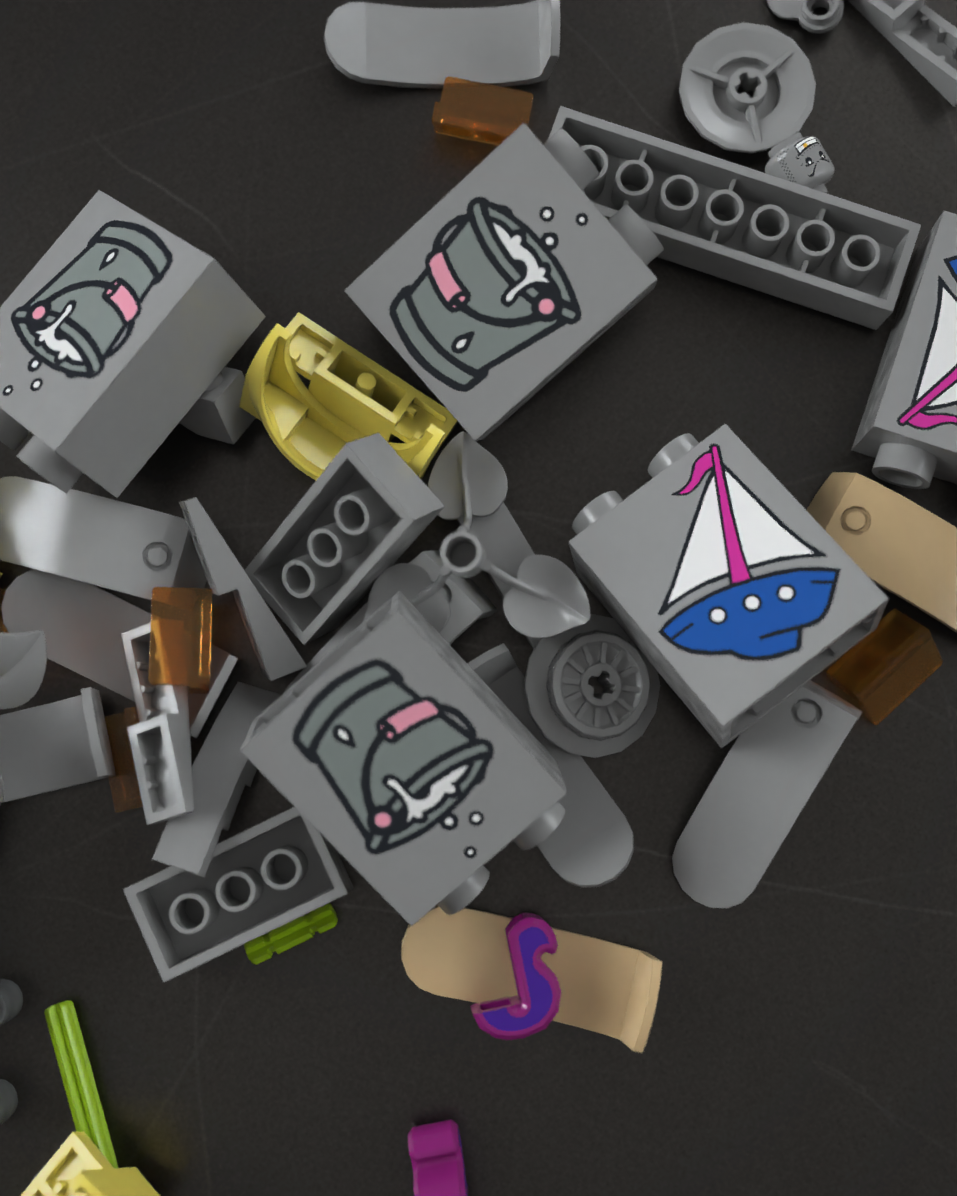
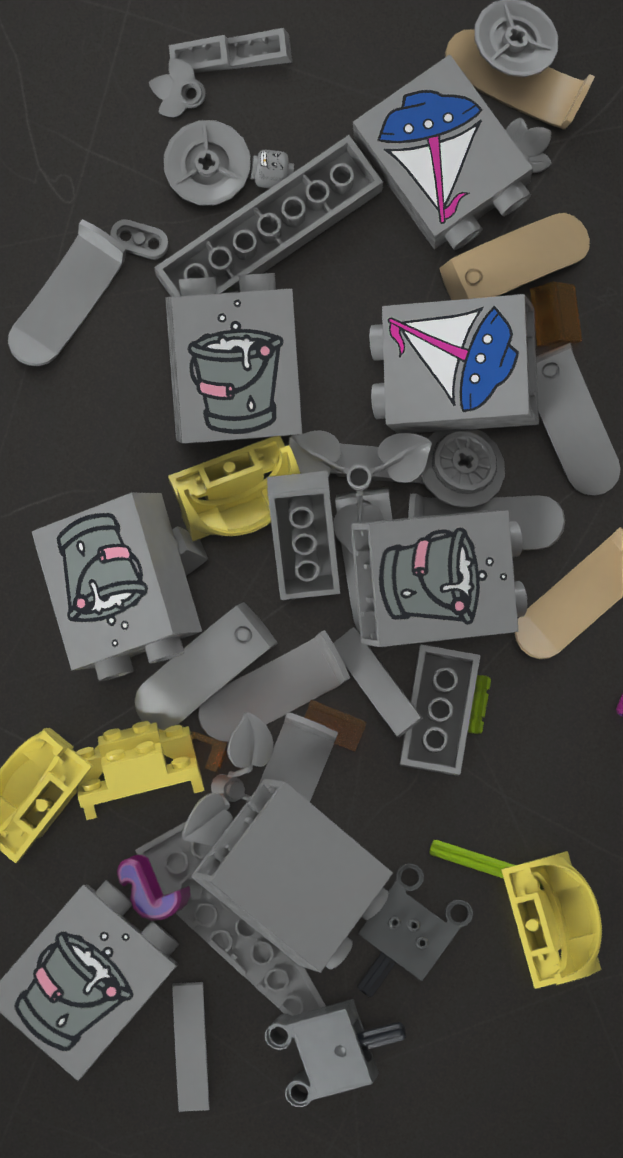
camera: 60 degrees left, 0 degrees up
light grey slope [121,619,194,825] -> none
clear orange panel [148,587,212,694] -> none
light grey slope [179,497,307,681] -> none
clear orange panel [432,76,534,145] -> none
magenta animal [470,912,562,1040] -> none
none -> light grey plate [110,219,169,259]

